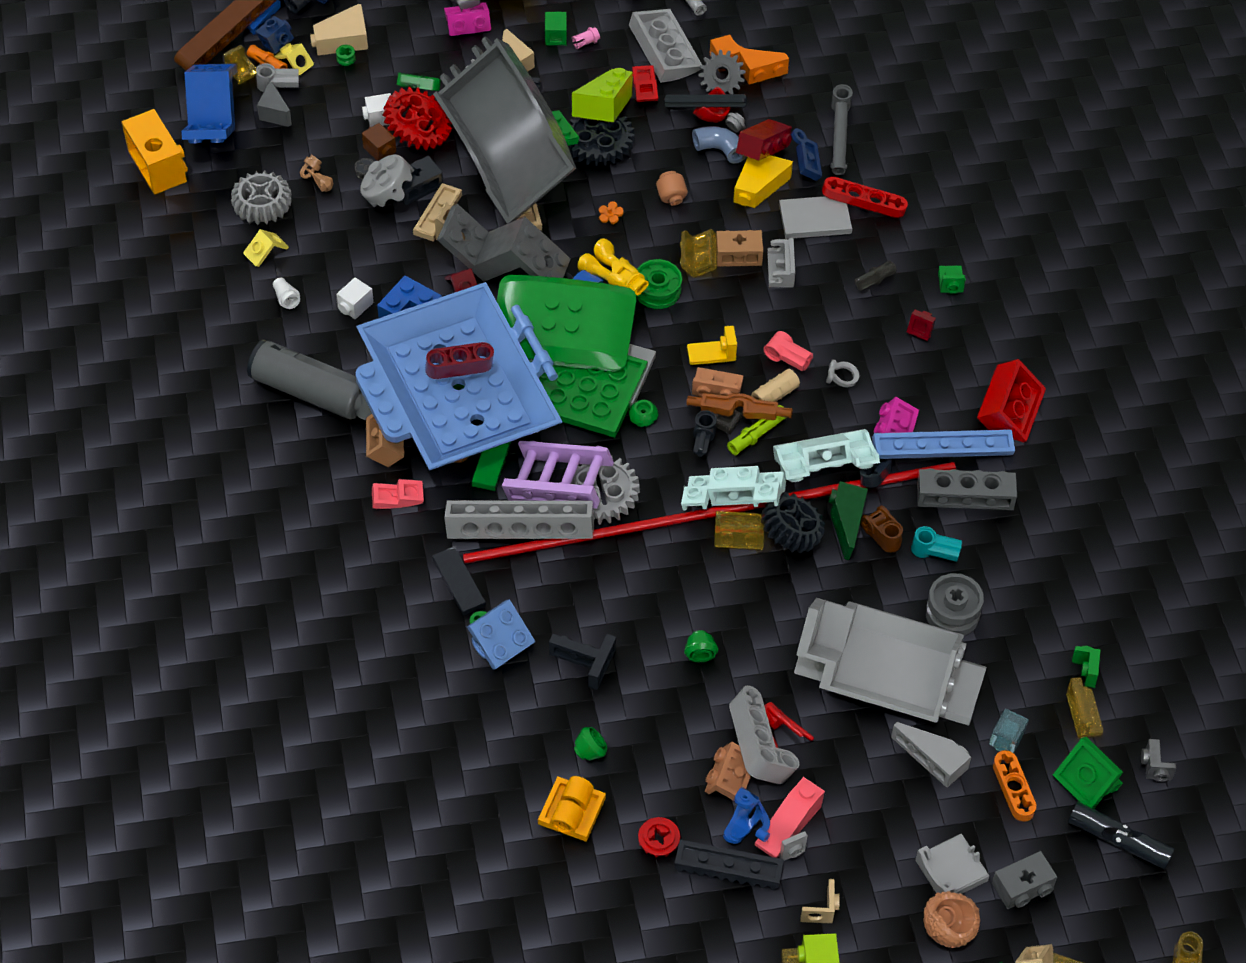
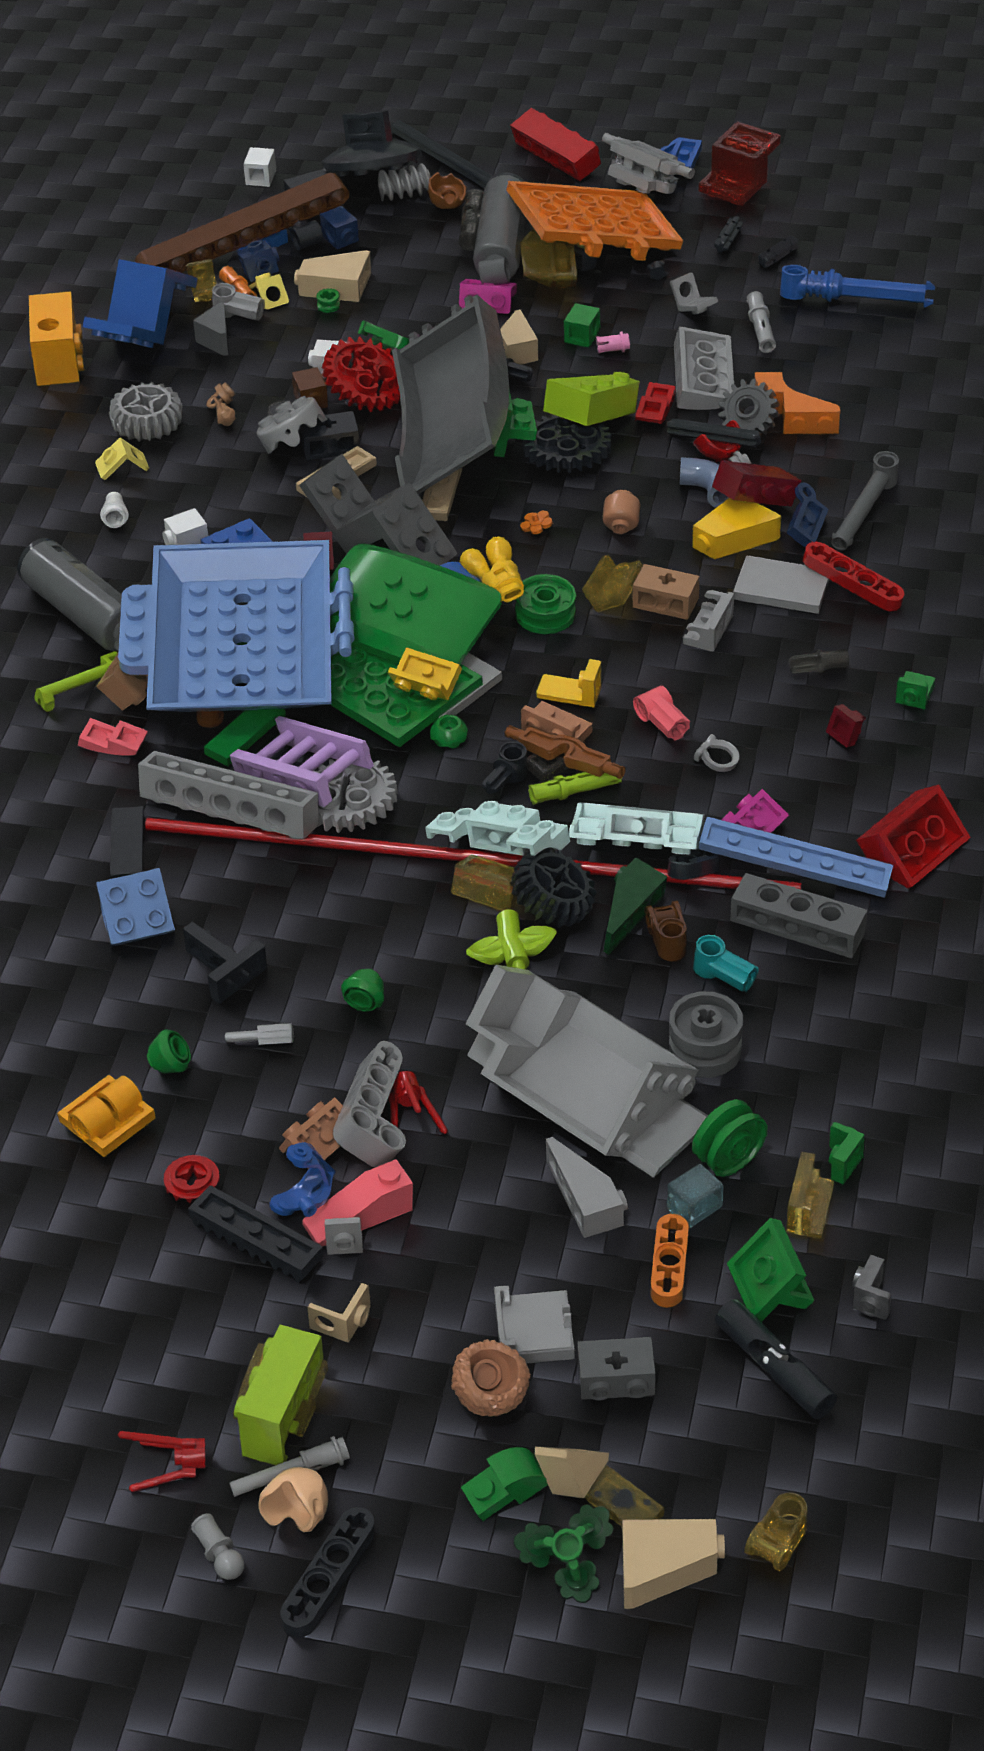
camera: 25 degrees right, 10 degrees down
dark red beam [425,342,494,379] -> none
tan axle [751,369,800,402] -> none
none -> lime hinge [35,651,118,712]
none -> light grey axle [225,1023,294,1045]
none -> yellow bracket [387,647,462,701]
none -> lime plant [466,909,557,970]
none -> green wheel [692,1099,768,1177]

